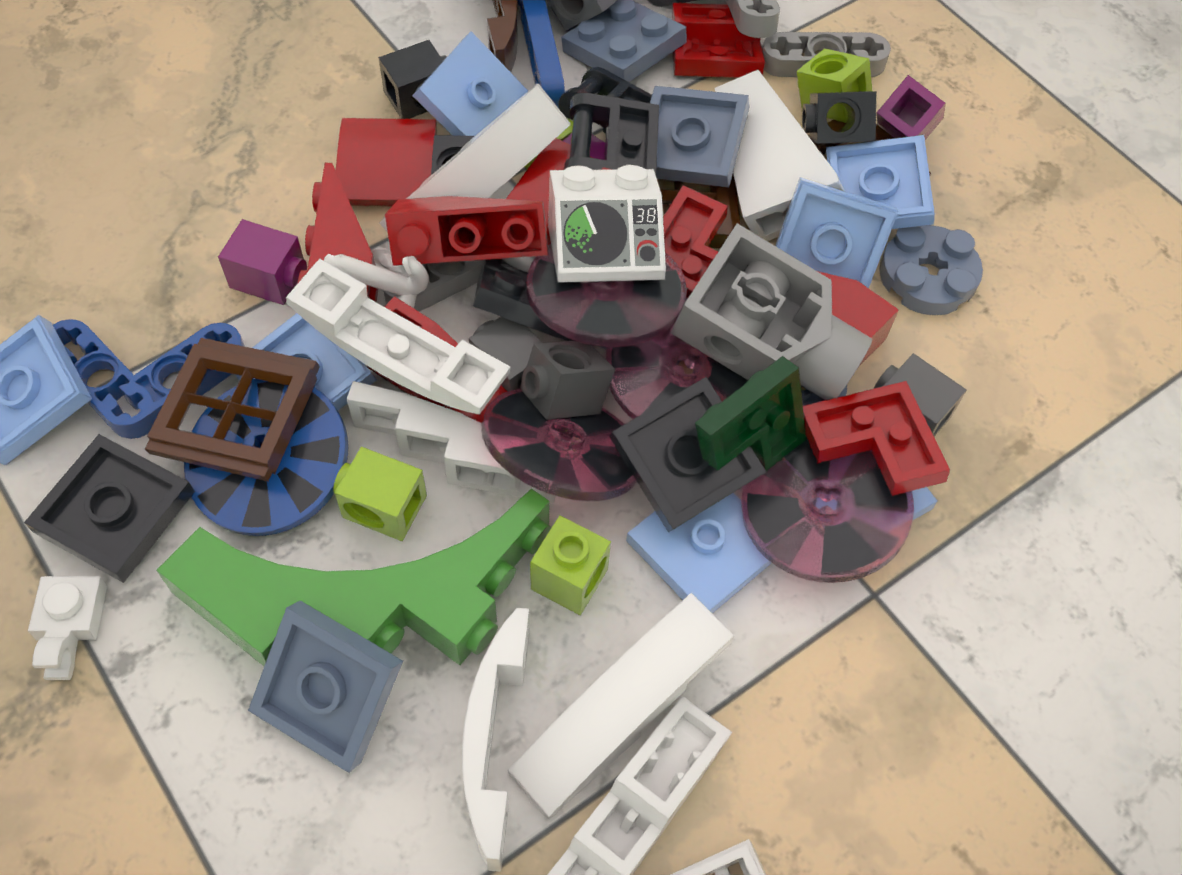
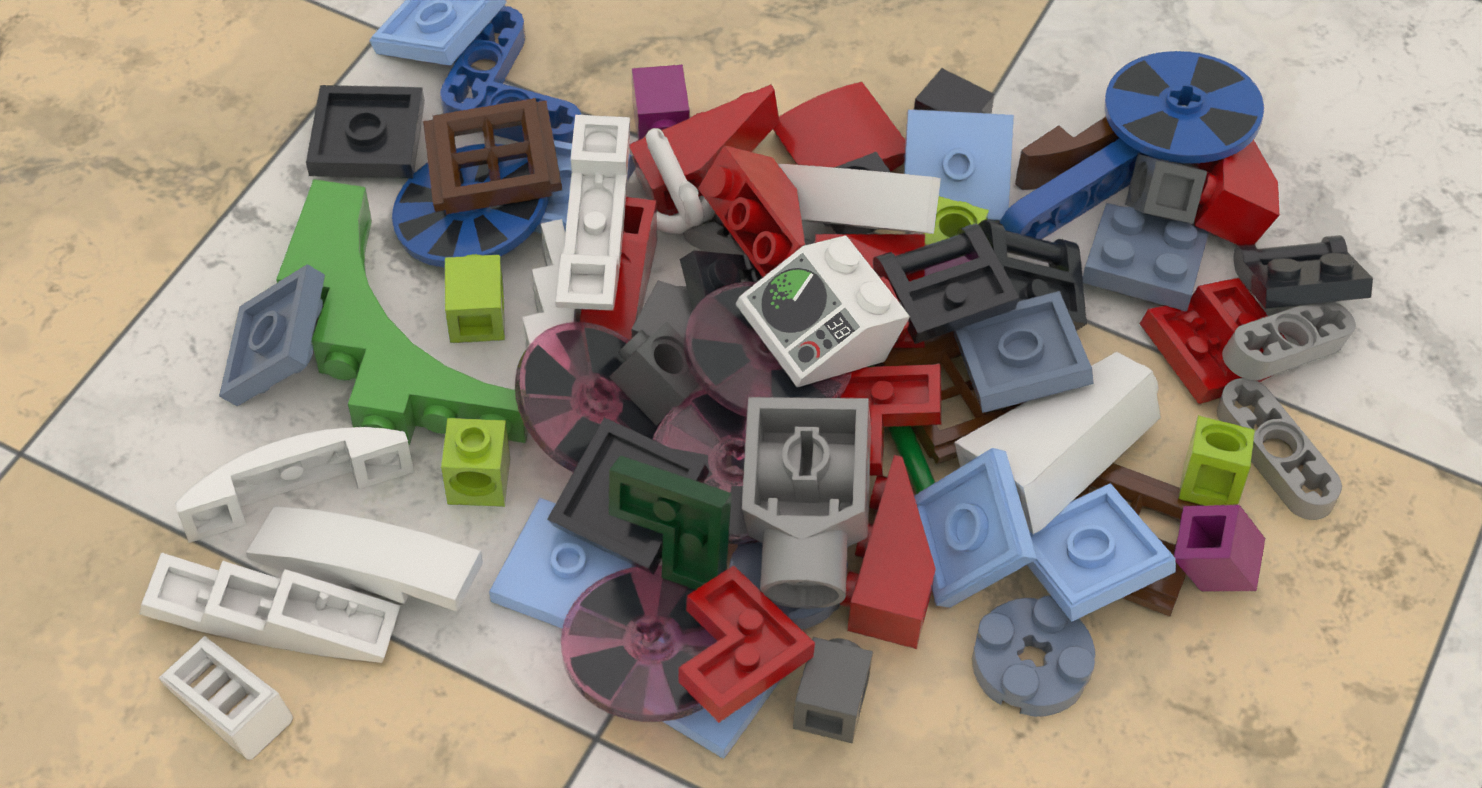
camera: 65 degrees right, 5 degrees down
white plate [28,576,107,680] -> none
black brick [802,91,877,143] -> none

